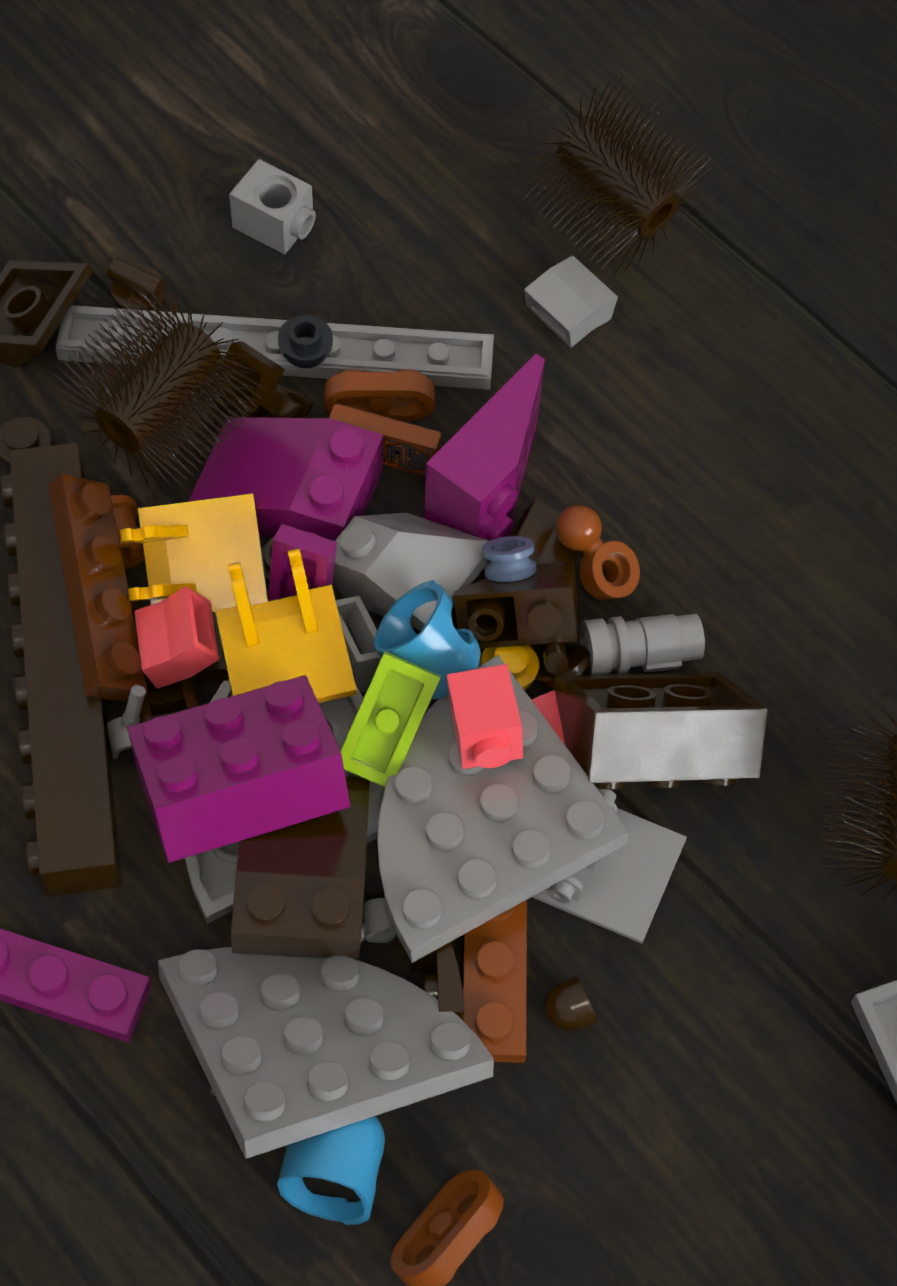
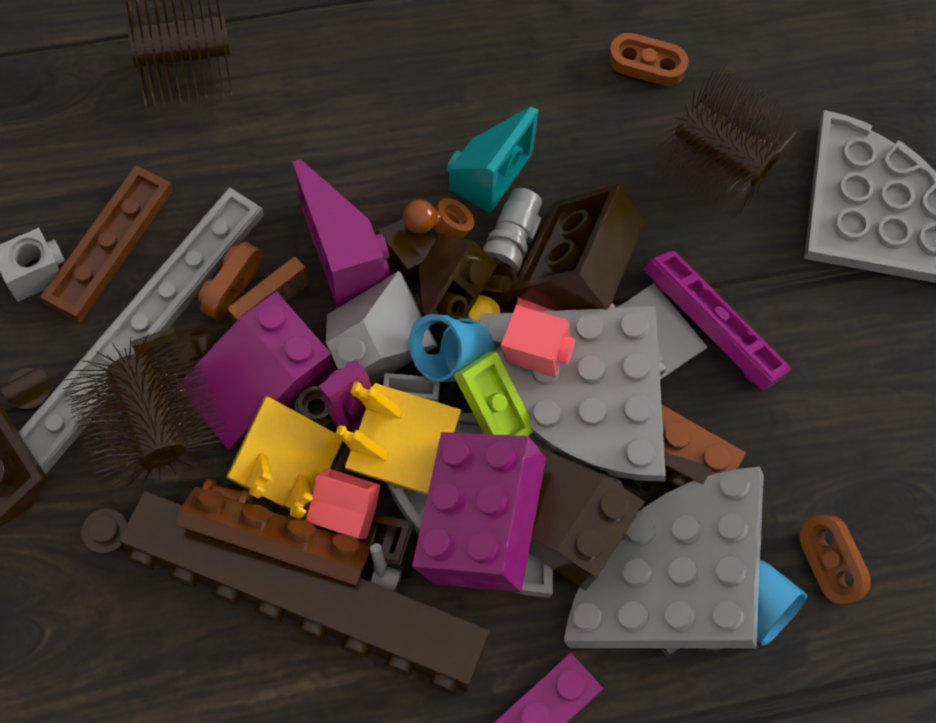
camera: 60 degrees left, 5 degrees up
black plate [278,315,333,368] -> none
sand blue bush [482,536,537,582] -> none
light grey piece [524,255,618,348] -> none
dark brown hinge [546,975,598,1032] -> none
none -> reddish brown plate [40,165,174,323]
none -> teal slope [446,106,539,214]
none -> magenta plate [643,250,792,391]

